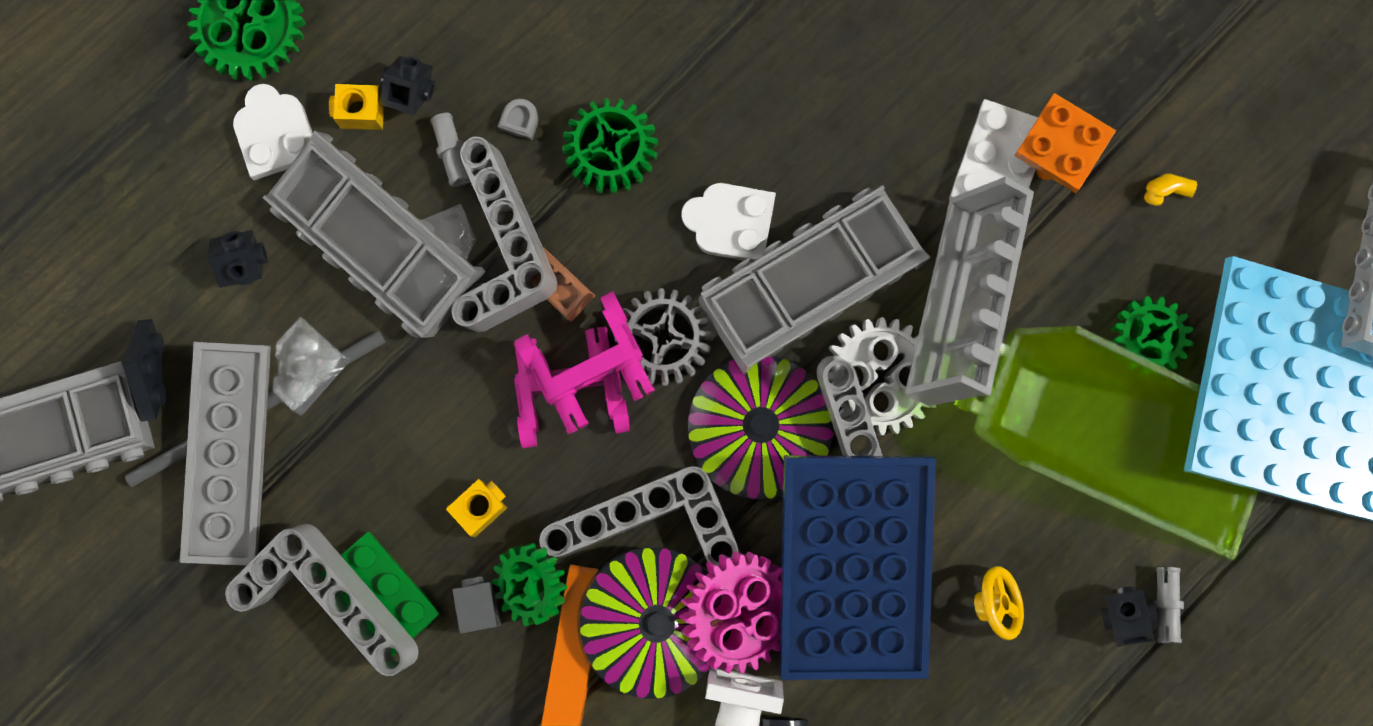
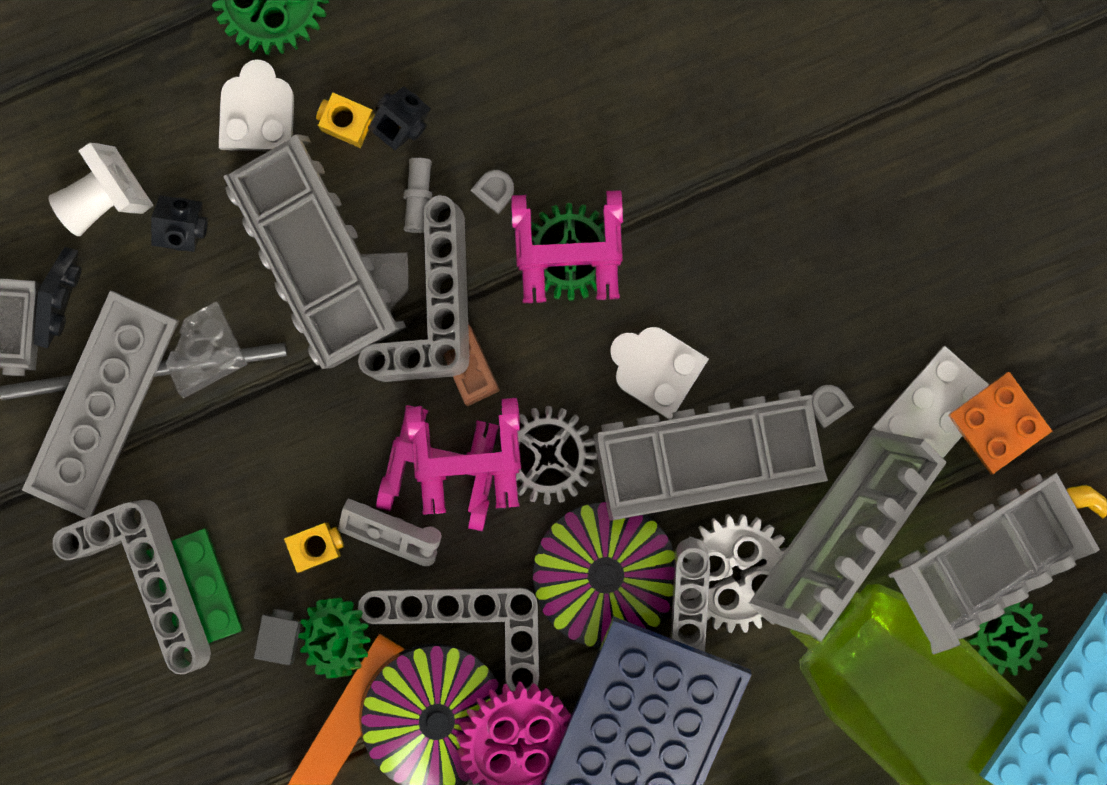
camera: 20 degrees right, 5 degrees up
none -> white plant [49,142,154,236]
none -> light grey plate [338,498,442,566]
none -> dark pink connector [511,190,623,303]
none -> light grey tile [811,385,854,428]
none -> window [889,473,1100,655]

